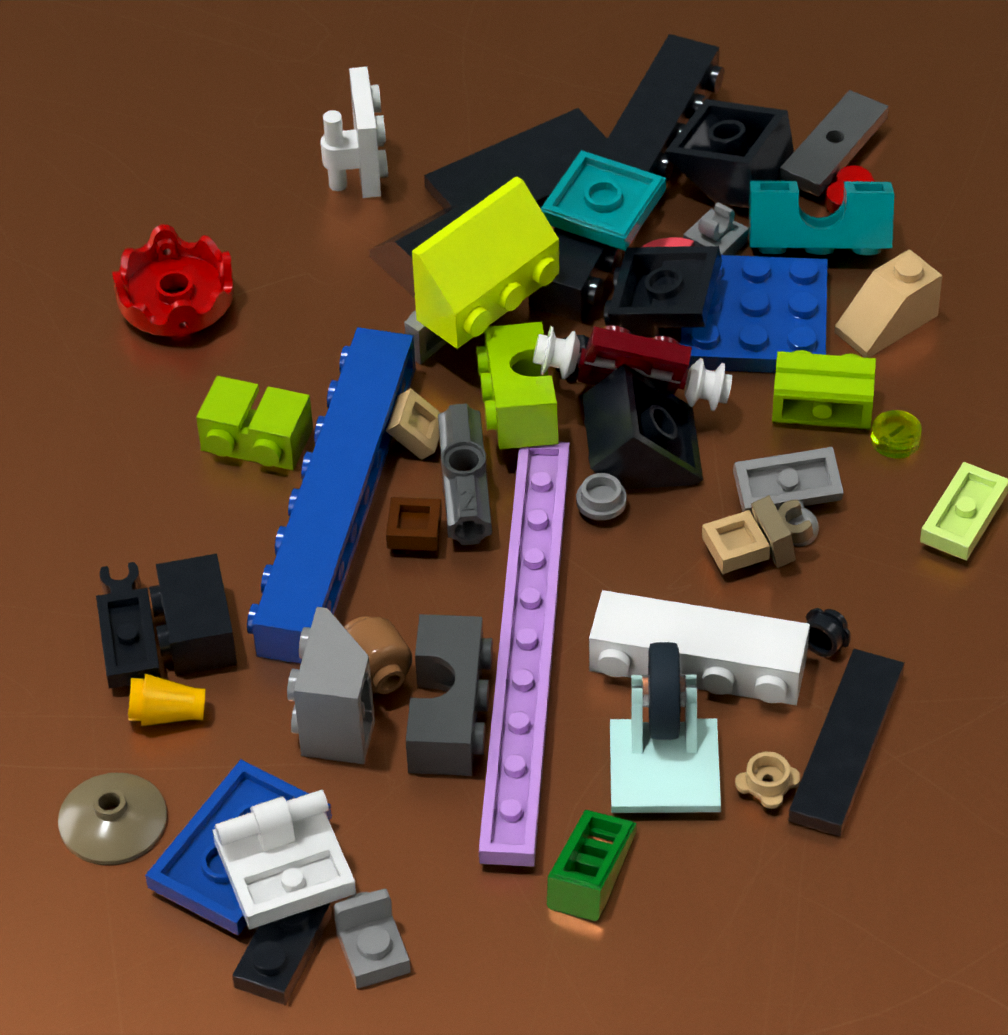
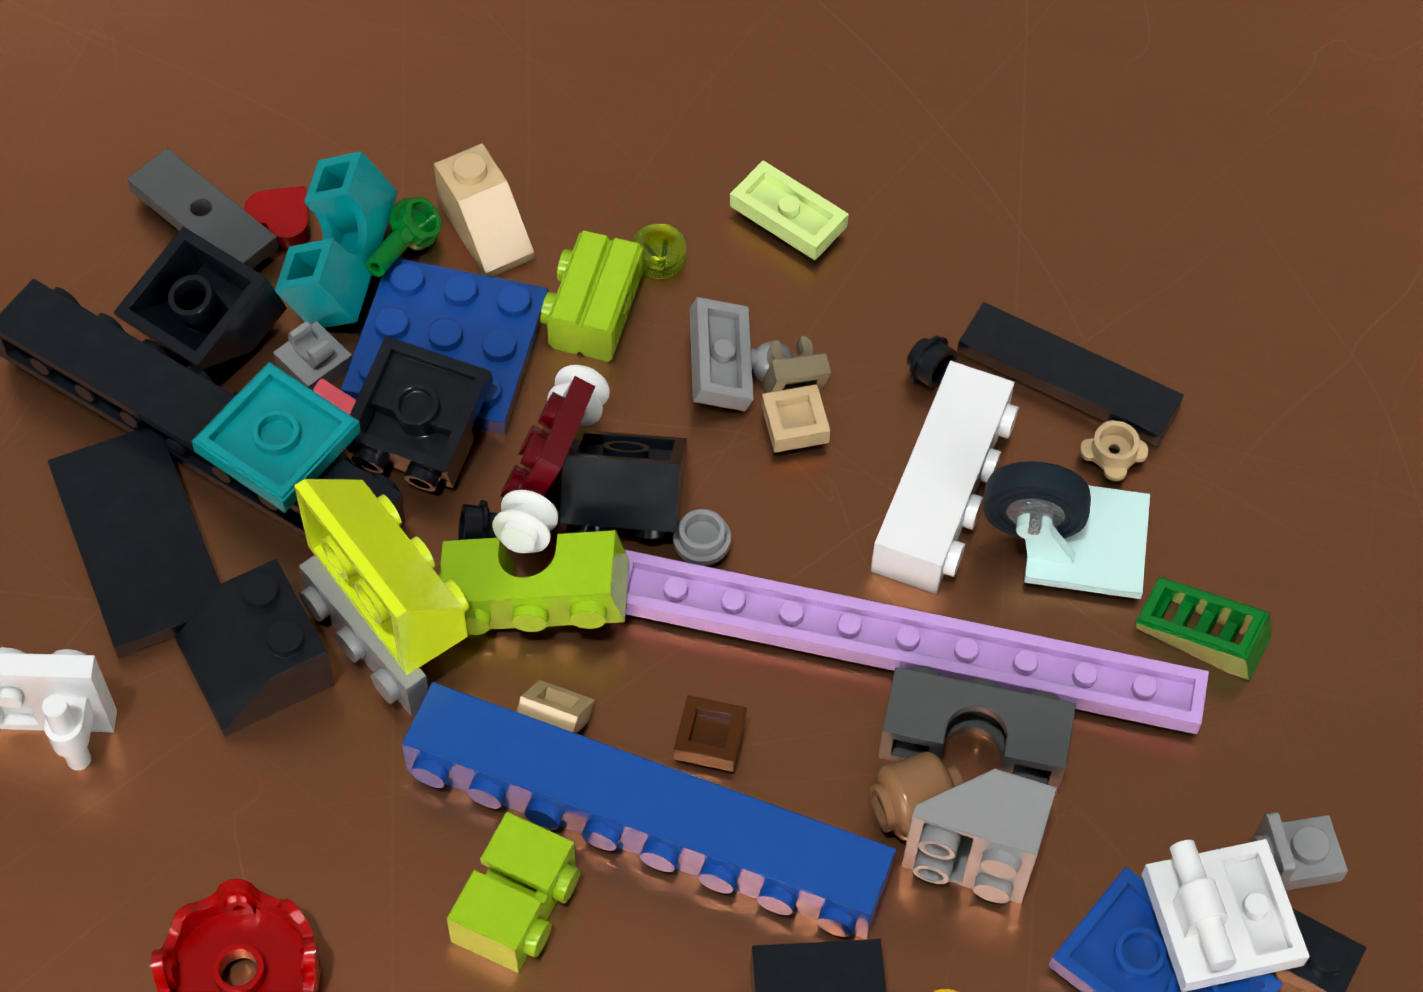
camera: 85 degrees left, 10 degrees up
dark grey piece [438,404,492,545] -> none
none -> green plate [365,197,442,277]

